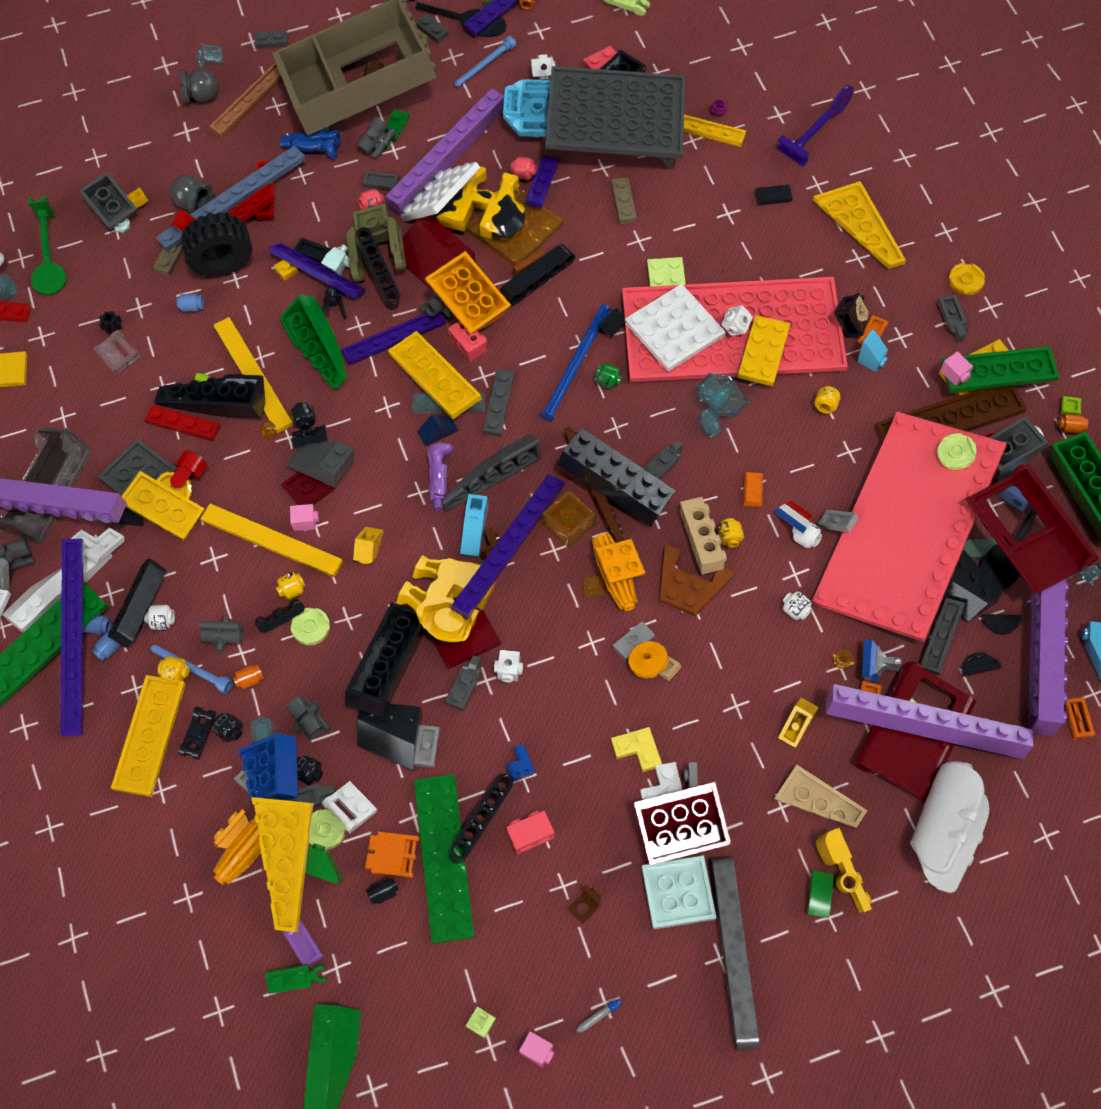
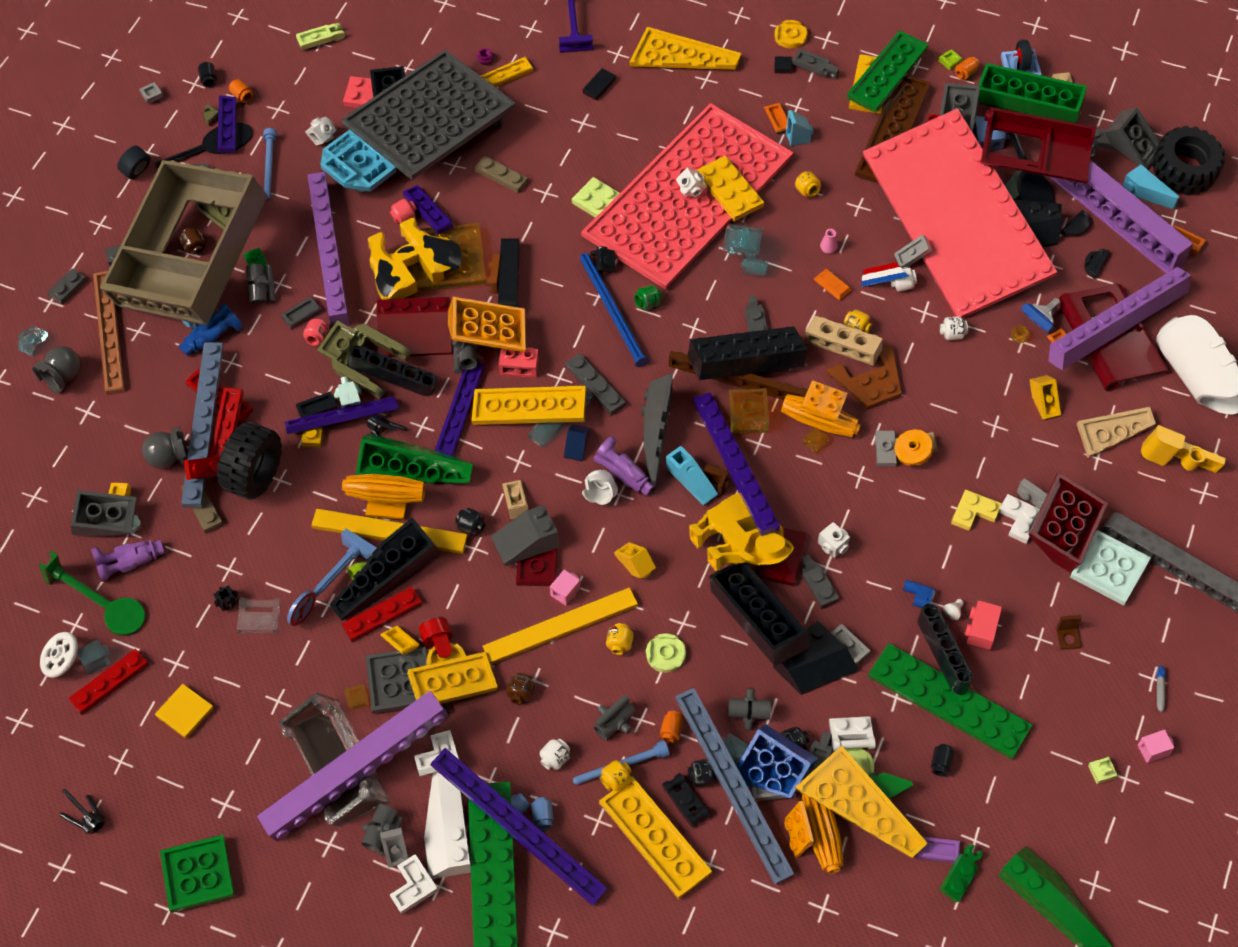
camera: 50 degrees left, 5 degrees down
black beam [108,558,166,648] -> none
medium blue brick [177,293,204,312] -> none
black plate [255,598,305,633] -> none
clear yellow plate [260,421,277,439] -> none
black piece [291,425,328,447] -> none
orange plate [365,832,419,879] -> none
white plate [400,162,480,222] -> none
white plate [625,284,726,372] -> none
green slope [806,870,834,918] -> none
black torso [834,293,869,338] -> none
dark grey plate [921,598,965,676] -> none
yellowish green tile [937,433,977,471] -> none
bright pink brick [940,351,973,386] -> none
none -> medium lavender piece [91,540,165,582]
none -> medium blue piece [287,529,377,626]
none -> light orange plate [342,474,425,520]
none -> clear yellow plate [344,683,369,710]
none -> yellow tile [380,626,419,655]
none -> tan slope [502,480,528,519]
none -> reddish brown head [506,673,535,705]
none -> white helmet [582,469,618,505]
none -> sand blue plate [675,688,794,885]
none -> black tile [774,56,792,73]
none -> bright pink cone [820,229,838,254]
none -> white rock [943,599,964,620]

